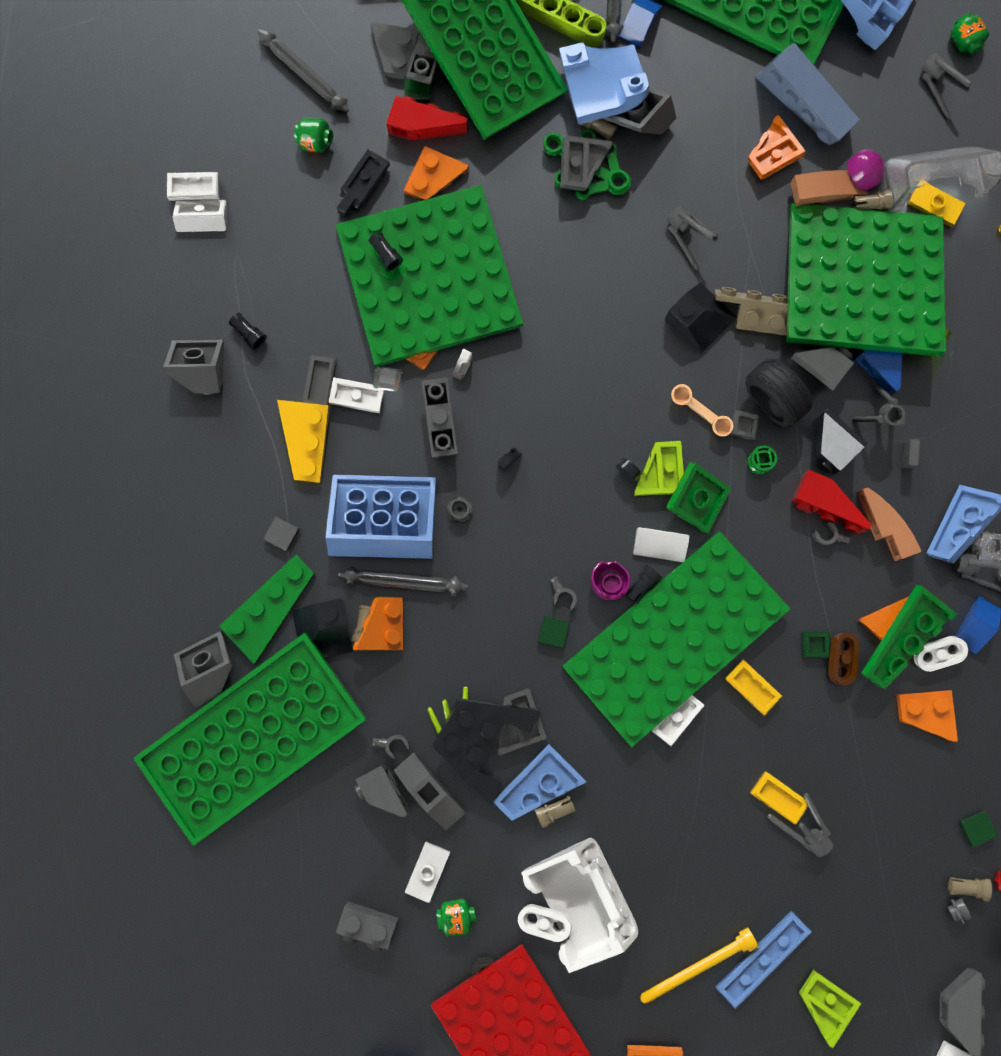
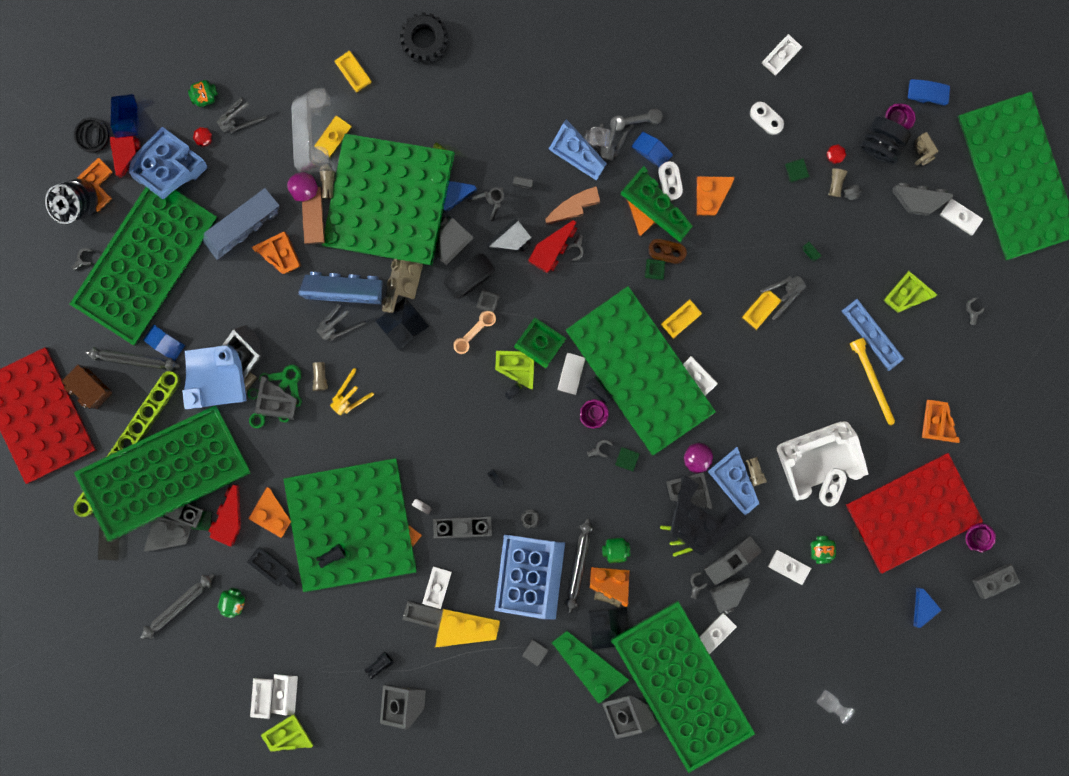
camera: 85 degrees left, 5 degrees up
dark grey brick [336,901,398,952] -> none
clear slope [373,366,404,392] -> none
green wheel [747,445,777,475] -> none
none -> red tile [193,127,213,147]
none -> lime wing [261,714,313,751]
none -> medium blue slope [299,272,383,305]
none -> dark tan pin [312,362,328,391]
none -> yellow plant [330,368,374,416]
none -> green head [602,538,630,563]
none -> magenta hair [684,442,713,473]
none -> white plate [699,613,737,654]
none -> dark green tile [802,242,822,262]
none -> clear leg [817,690,855,725]

